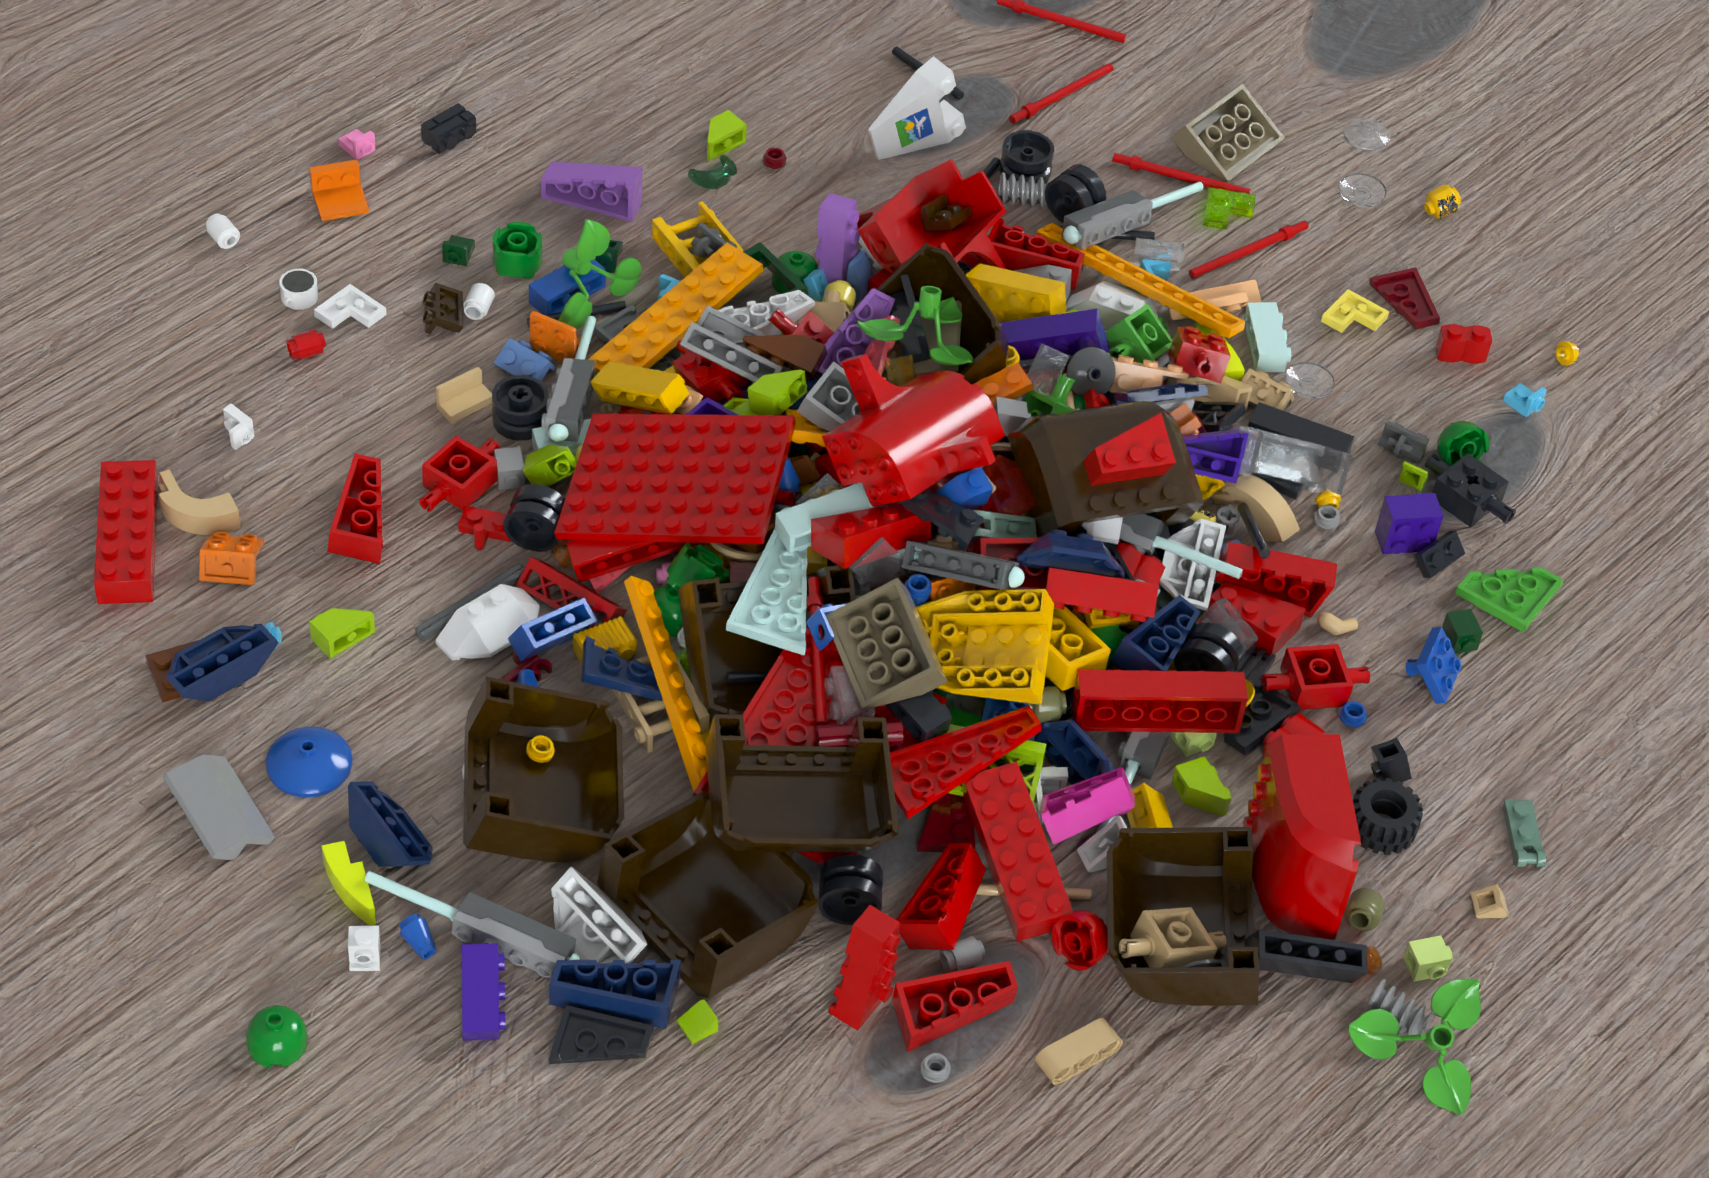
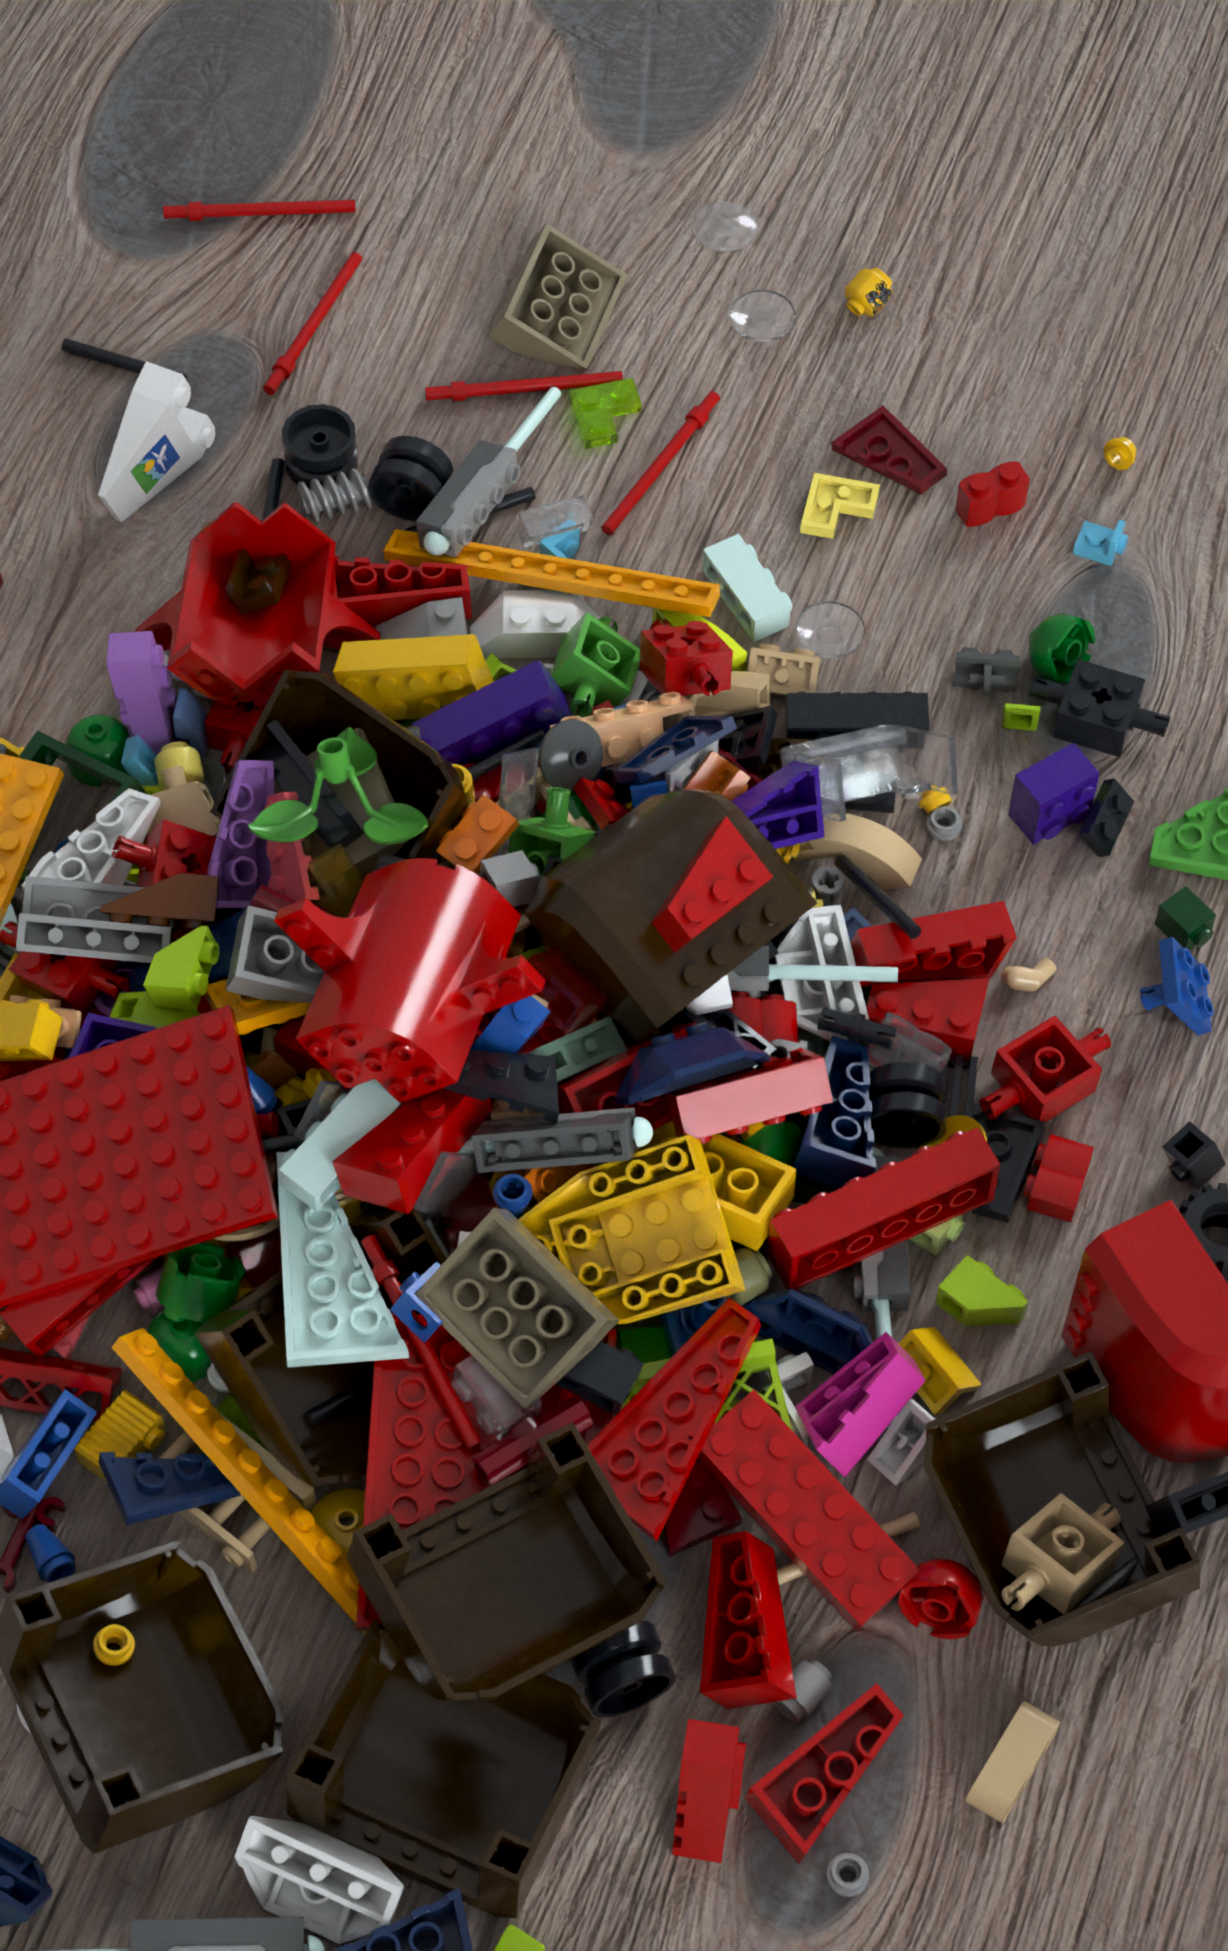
camera: 20 degrees left, 10 degrees up
light nougat bracket [1167,280,1261,321] -> none
blue plate [1339,701,1367,727] -> none
none -> black pin [817,1006,897,1050]

